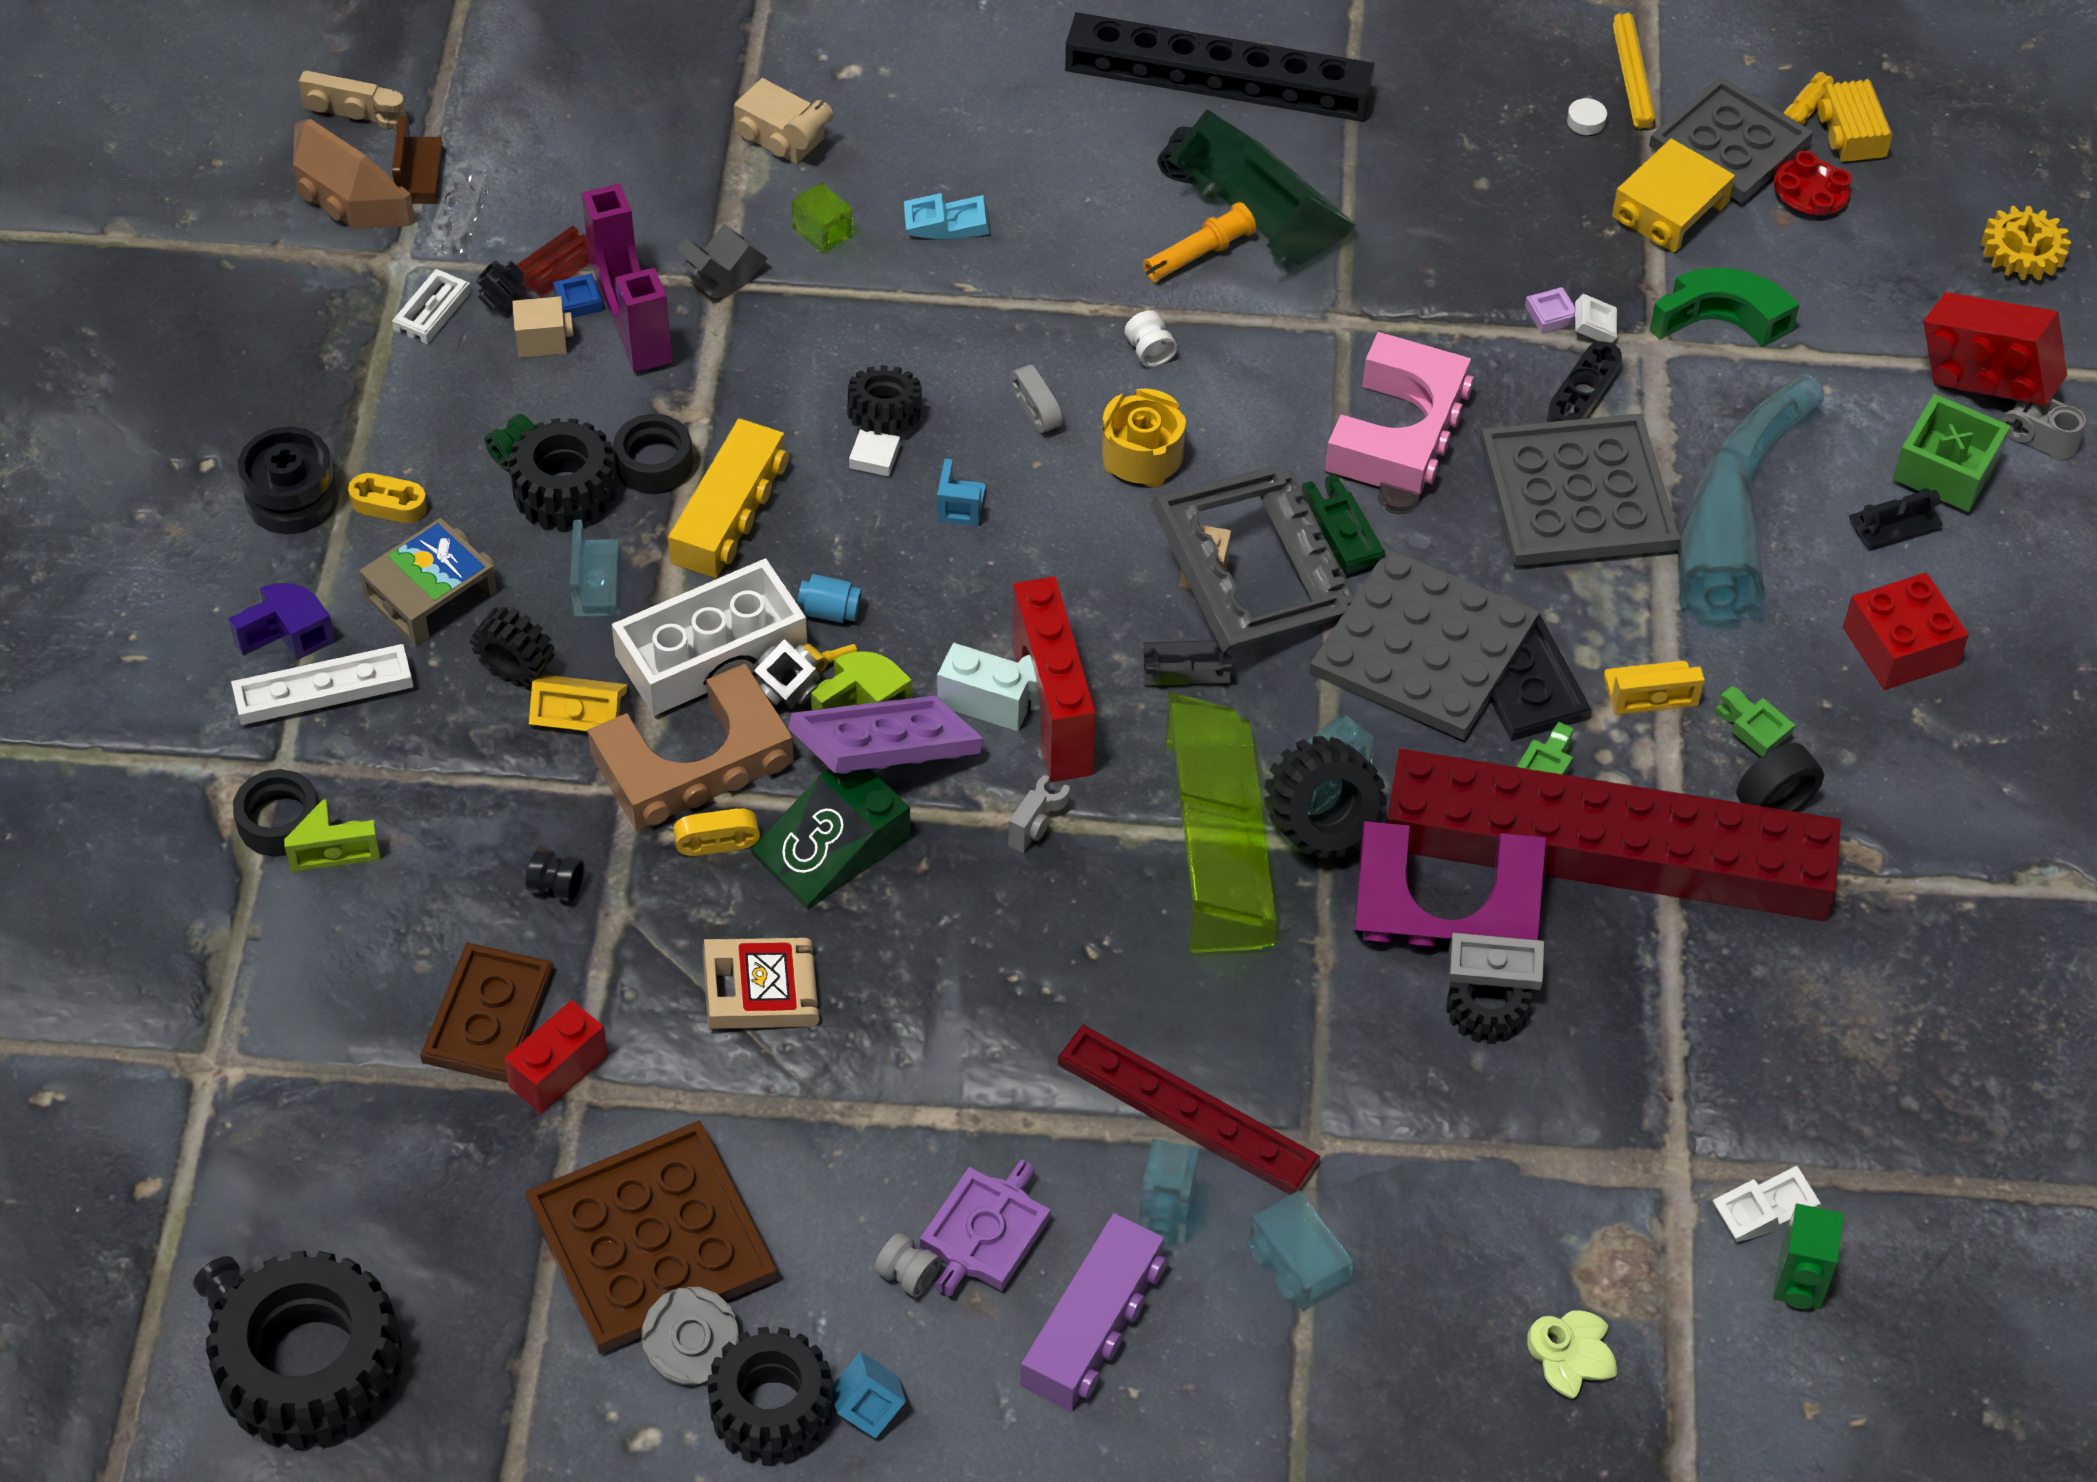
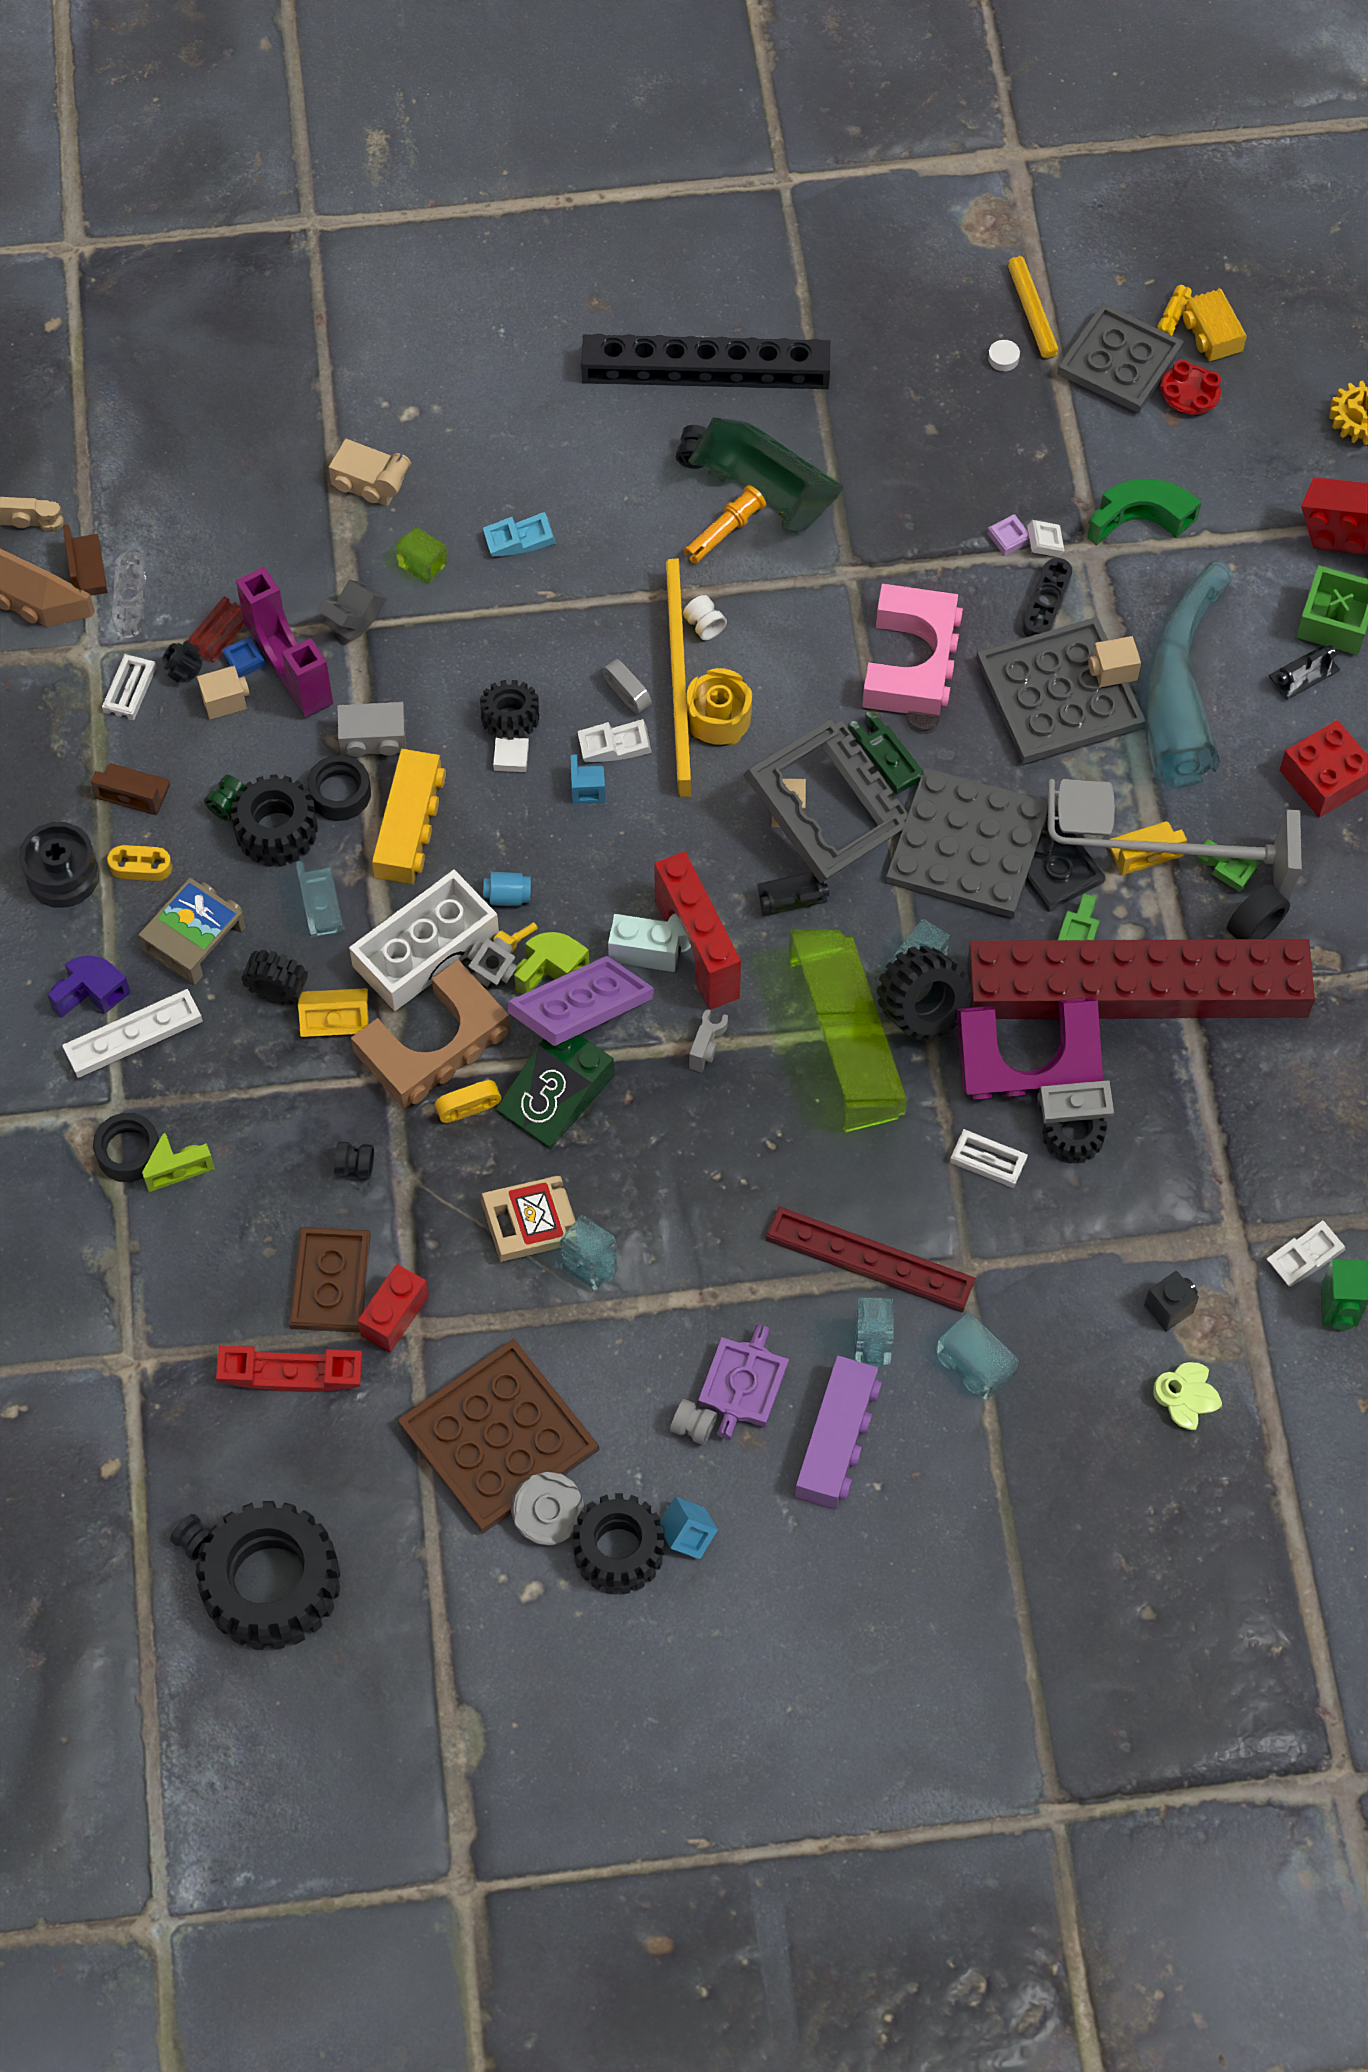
camera: 10 degrees left, 10 degrees up
yellow panel [1612,138,1735,253] -> none
none -> reddish brown panel [91,763,170,816]
none -> red slope [216,1345,362,1392]
none -> light grey brick [338,702,406,757]
none -> clear light blue brick [560,1214,618,1291]
none -> white slope [578,719,652,762]
none -> yellow tile [666,558,691,797]
none -> white tile [950,1129,1028,1188]
none -> light grey piece [1048,779,1302,901]
none -> tan brick [1088,636,1141,687]
none -> black brick [1144,1270,1199,1332]

